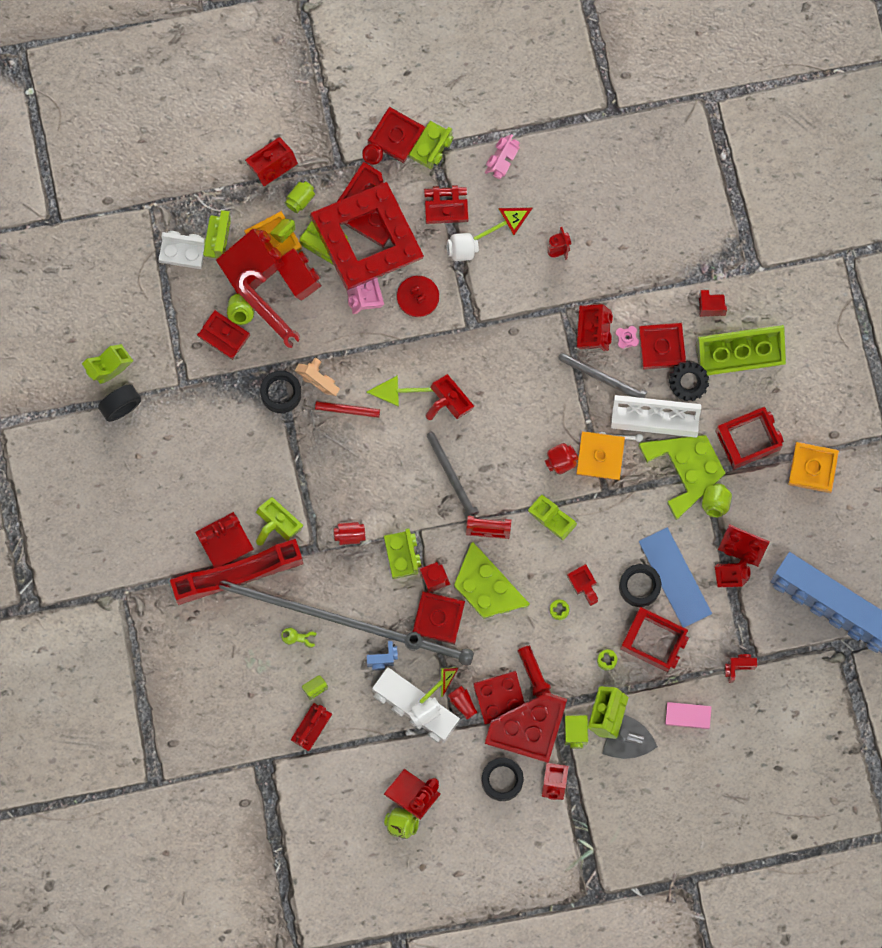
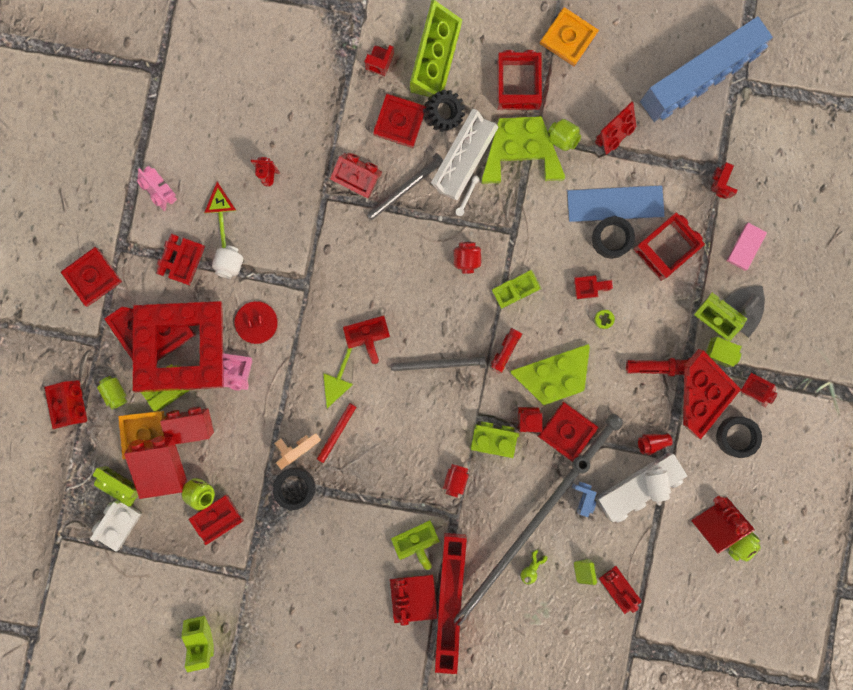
camera: 65 degrees left, 10 degrees up
black tyre [98,384,141,422] -> none
red piece [236,269,300,348] -> none
lime slope [271,218,296,243] -> none
red plate [362,143,383,165] -> none
lime bracket [409,120,454,169] -> none
lime piece [420,667,459,704] -> none
red hinge [473,671,525,724] -> none
light orange plate [576,431,625,480] -> none
lime bush [597,649,618,671] -> none
bright pink plate [616,326,639,349] -> none
red bracket [715,559,751,588] -> none

